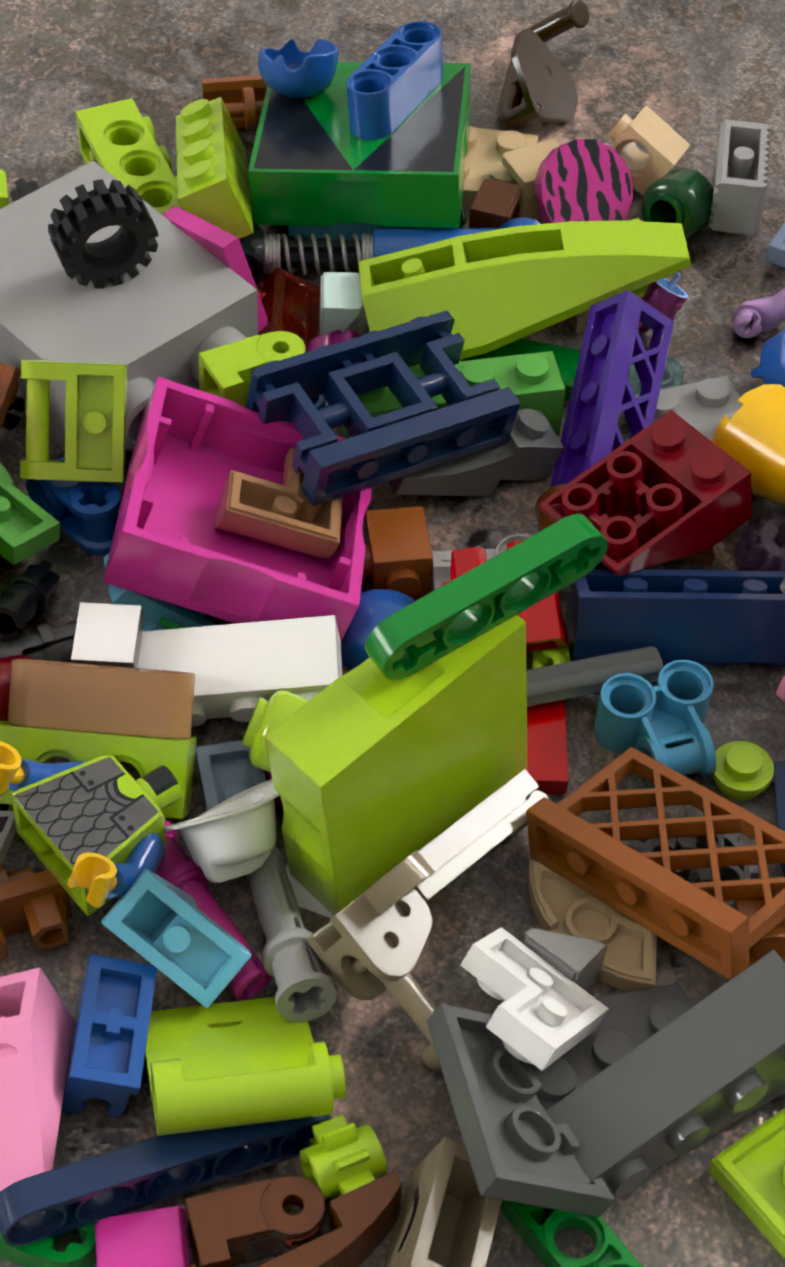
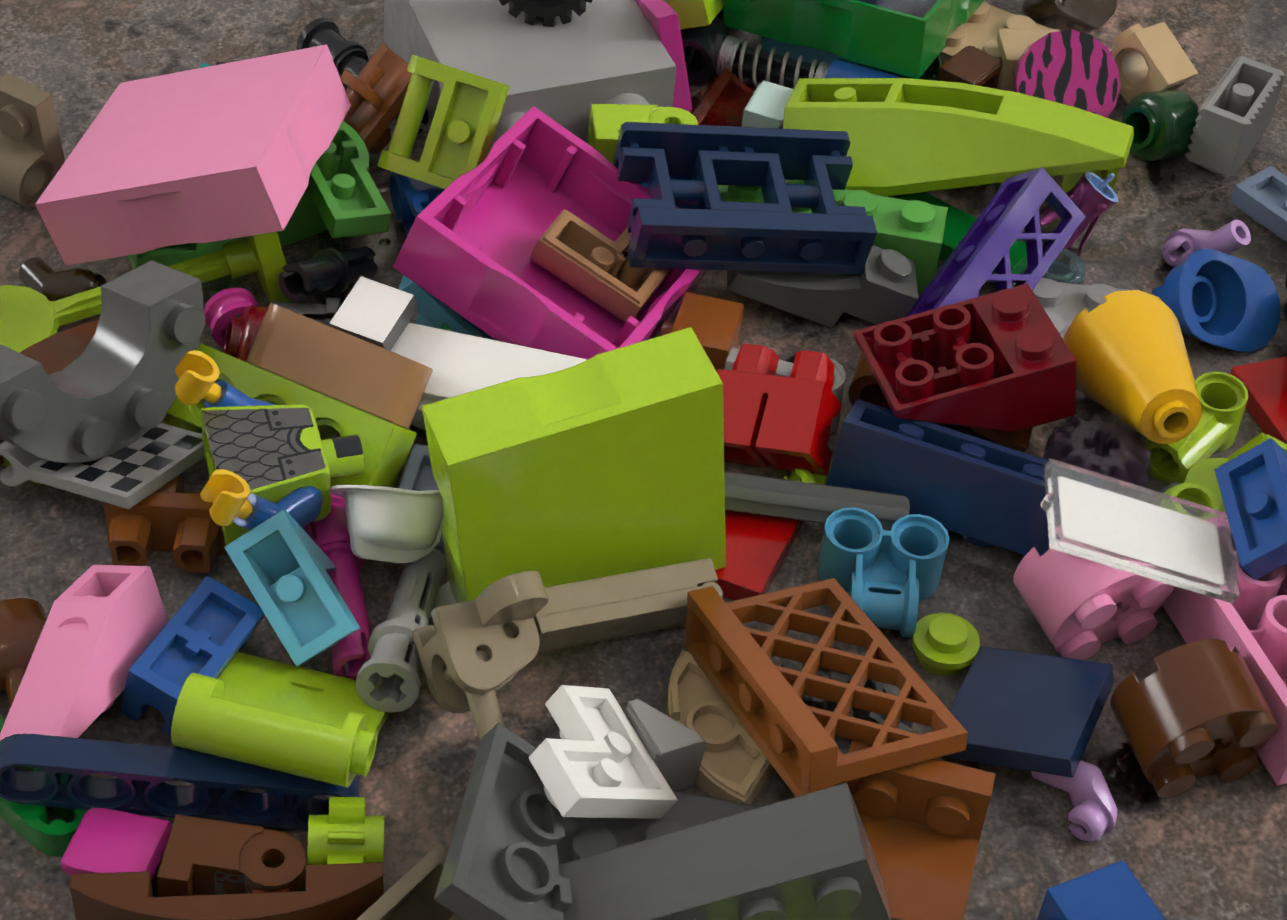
camera: 20 degrees right, 5 degrees down
green beam [365,514,608,680] -> none

